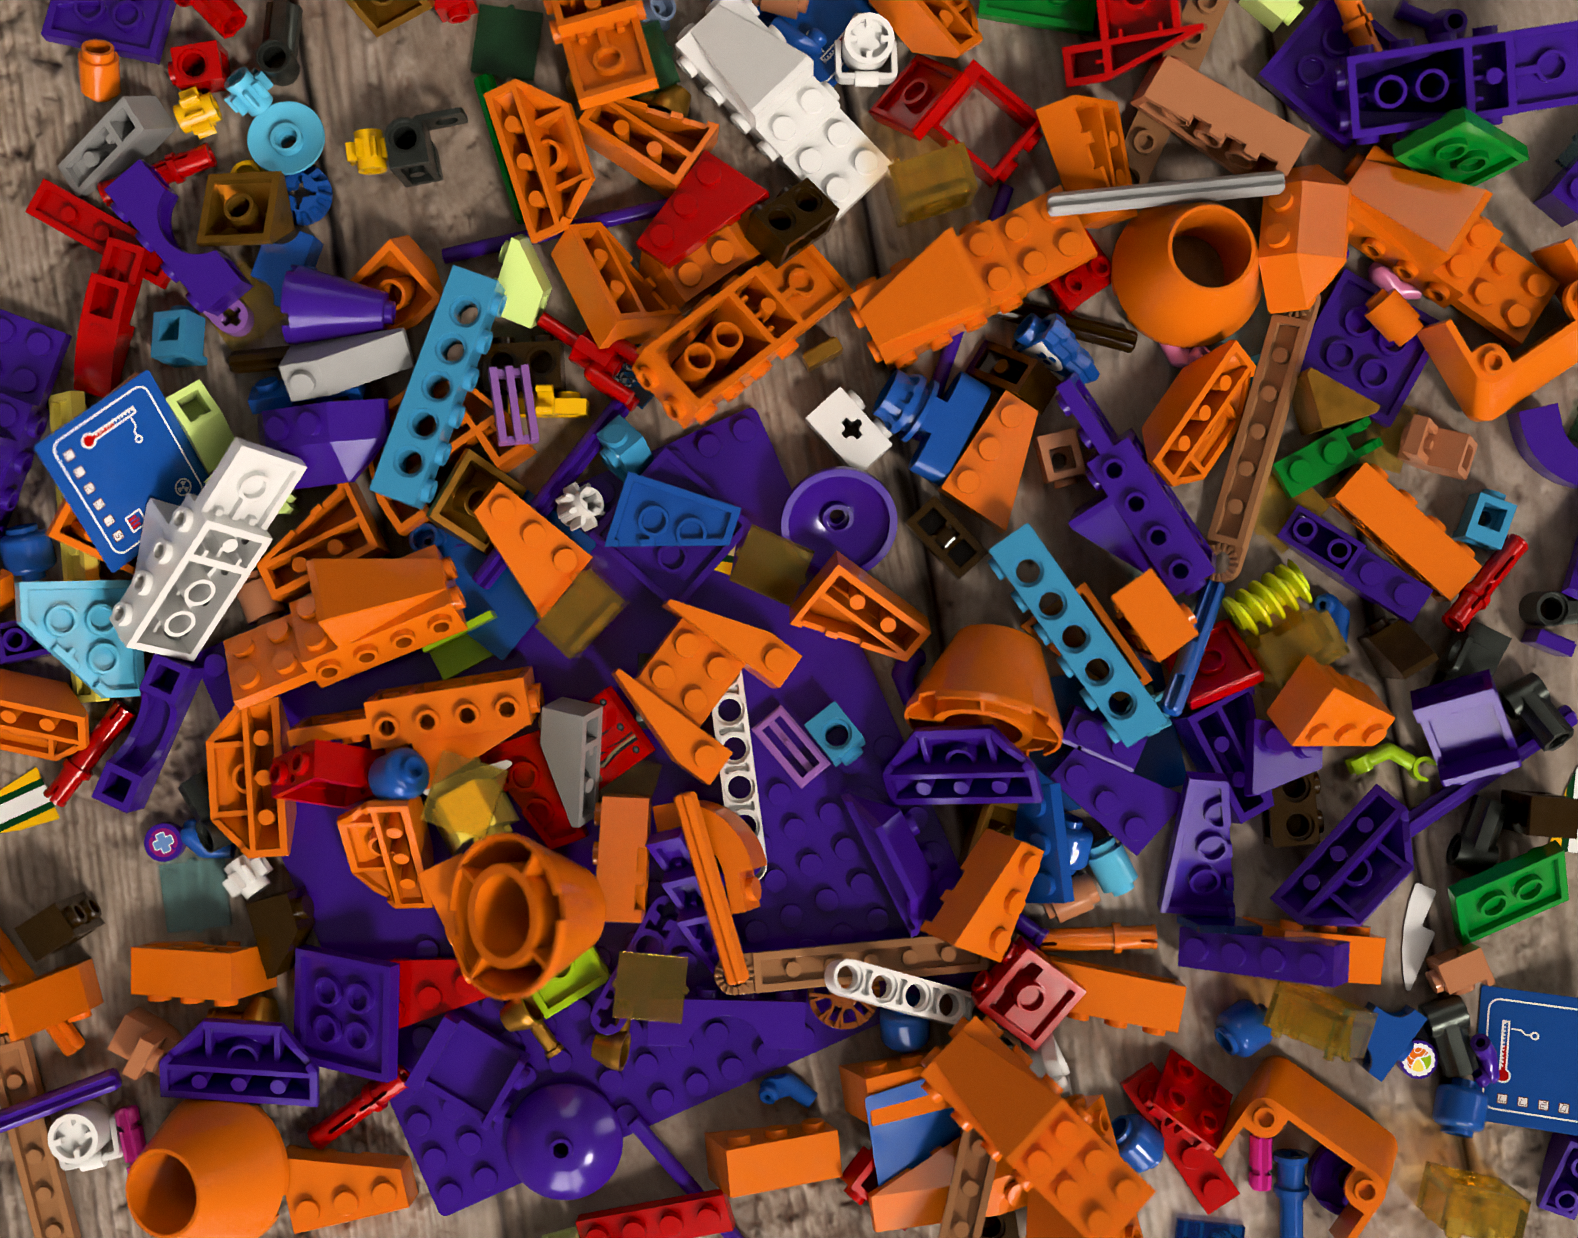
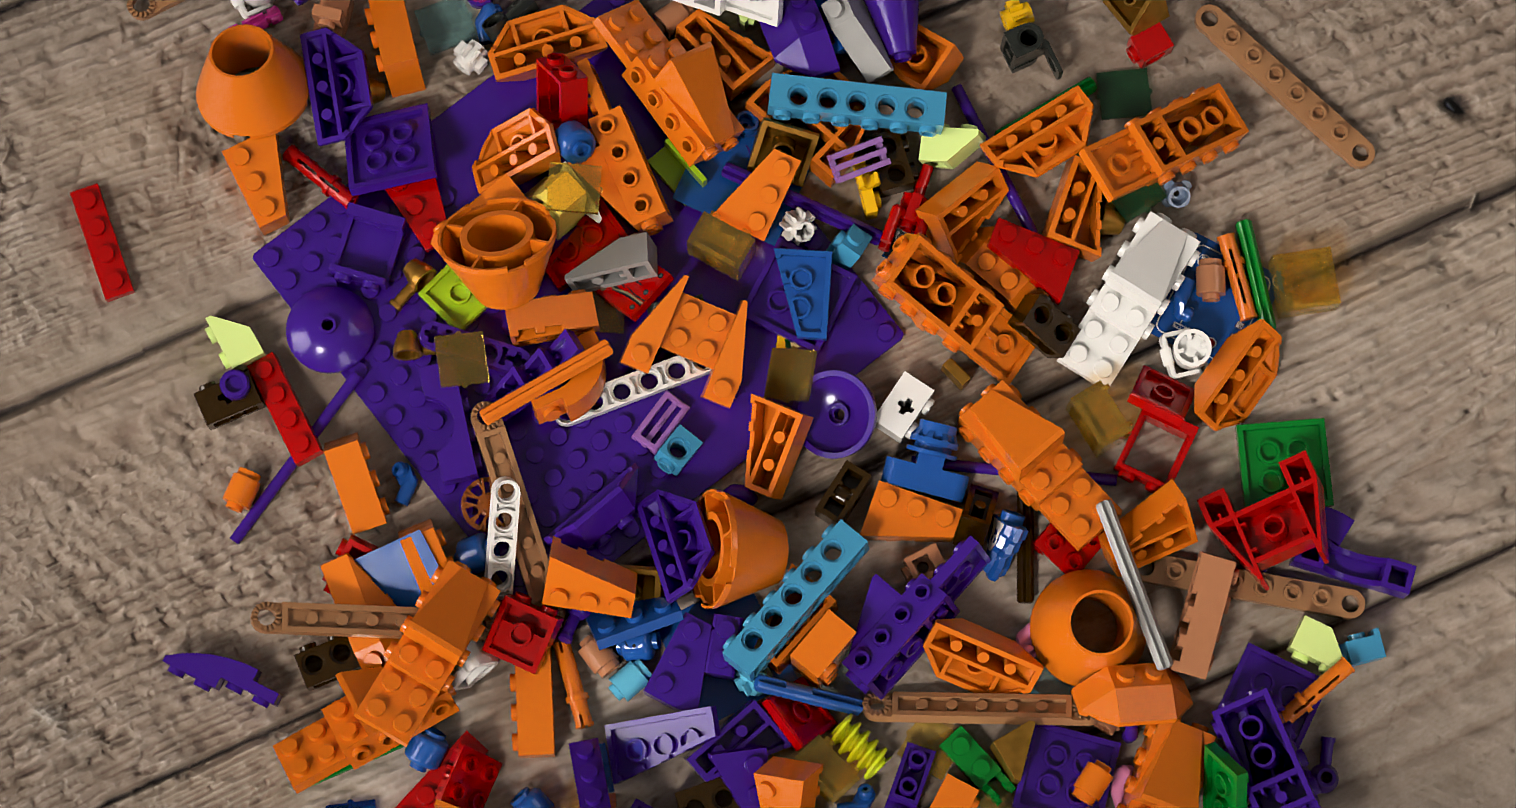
camera: 75 degrees right, 10 degrees down
dark brown slope [246,885,316,979] -> none

